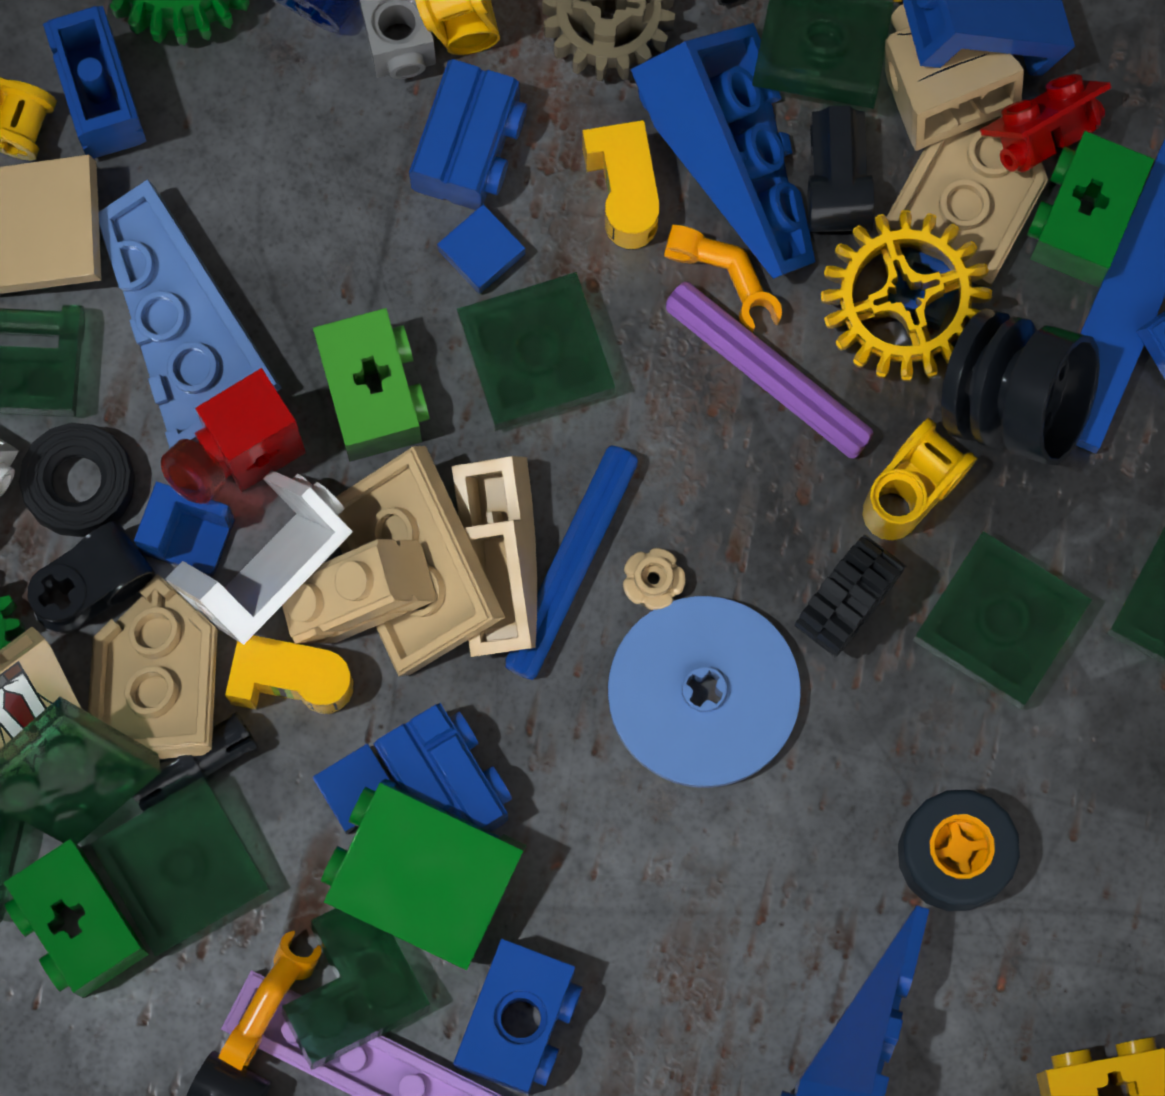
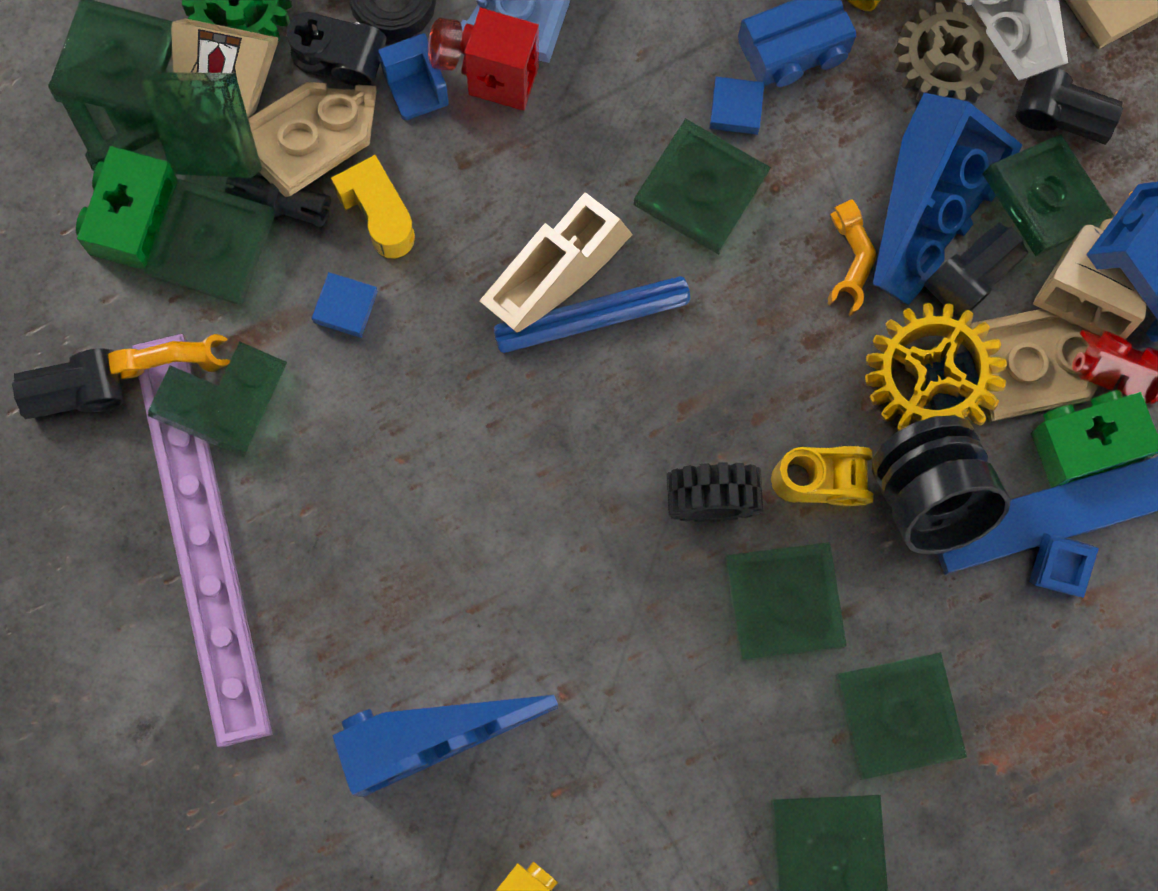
camera: 45 degrees right, 0 degrees up
white panel [165,470,353,645] -> none
tan brick [282,539,436,644] -> none
bright green brick [313,308,430,462] -> none
green panel [321,779,527,971] -> none
tan tile [336,446,505,677] -> none
blue brick [373,703,512,832] -> none
blue brick [453,939,583,1096] -> none
yellow leg [582,120,659,249] -> none
medium blue piece [608,596,801,788] -> none
tan plate [623,548,686,610] -> none
medium lavender axle [666,281,874,459] -> none
black wheel [898,790,1020,911] -> none

